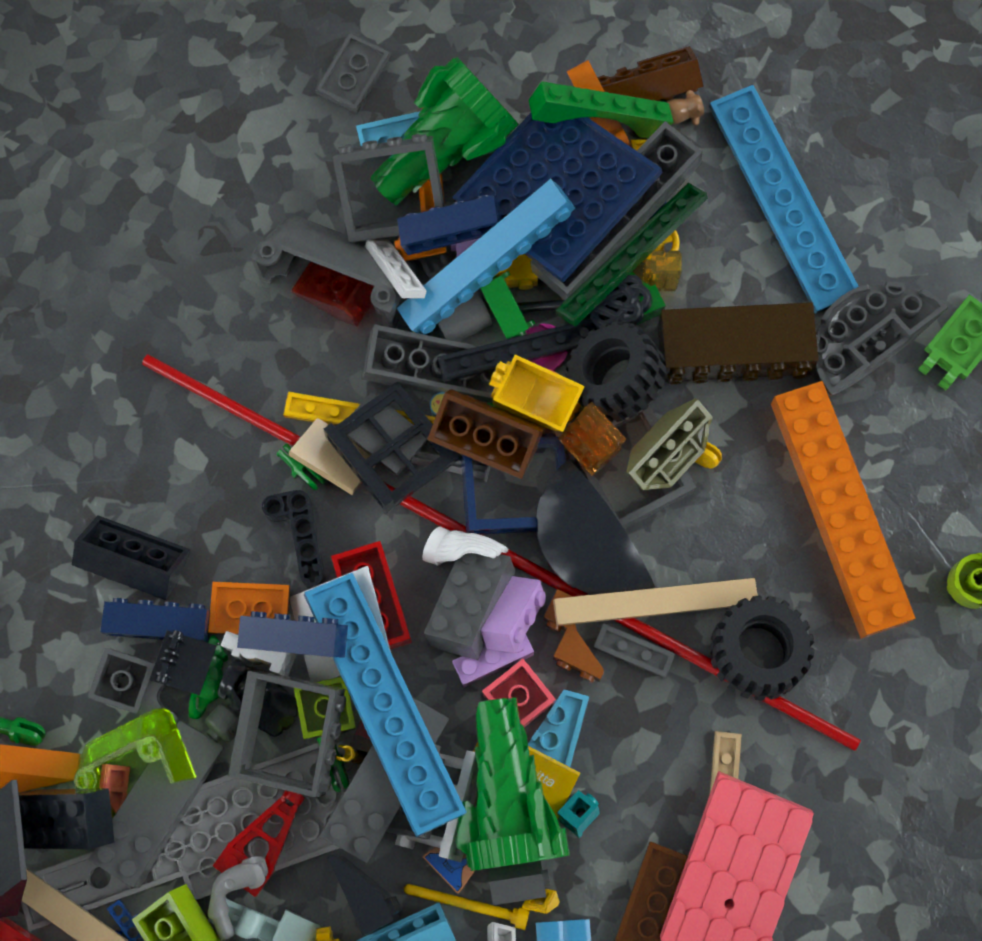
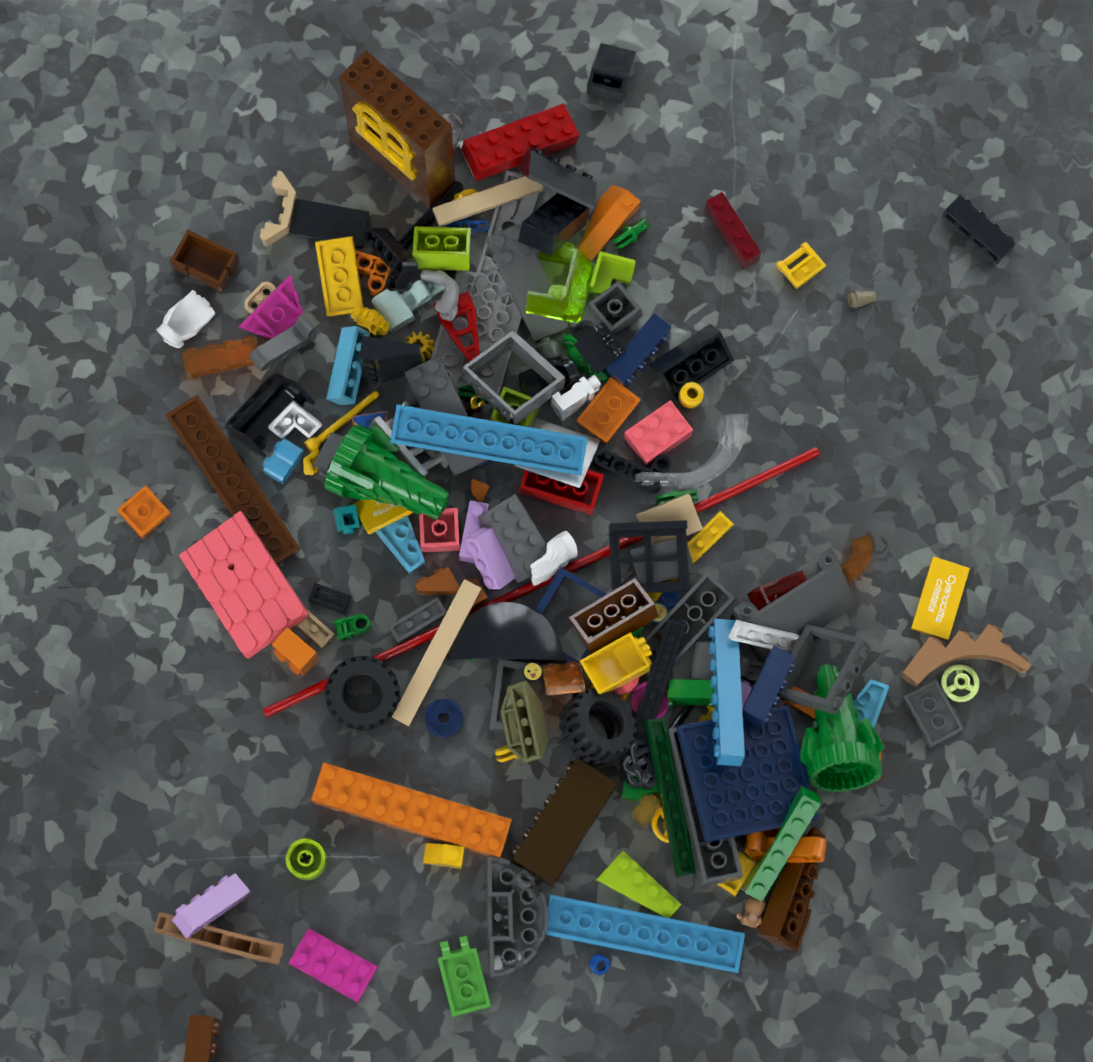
camera: 120 degrees right, 0 degrees up
coral tile [99,764,130,814] -> none
dark blue brick [237,611,348,658] -> none
none -> orange brick [271,627,319,677]
none -> black tile [308,583,351,615]
none -> green piece [332,614,371,642]
none -> yellow gear [405,331,434,363]
none -> yellow slope [423,843,465,869]
none -> dark blue plate [424,699,463,739]
none -> orange tile [471,479,490,503]
none -> light yellow tile [523,662,543,682]
none -> lime panel [589,251,636,295]
none -> blue piece [589,954,610,975]
none -> lime wing [596,851,682,918]
none -> coral brick [624,400,693,468]
none -> clear arch [636,414,748,490]
none -> blue plate [661,592,680,609]
none -> yellow head [678,382,704,409]
none -> clear orange brick [841,534,873,585]
none -> medium nougat arch [900,624,1031,687]
none -> yellow tile [911,556,970,641]
none -> yellowish green piece [941,664,980,702]

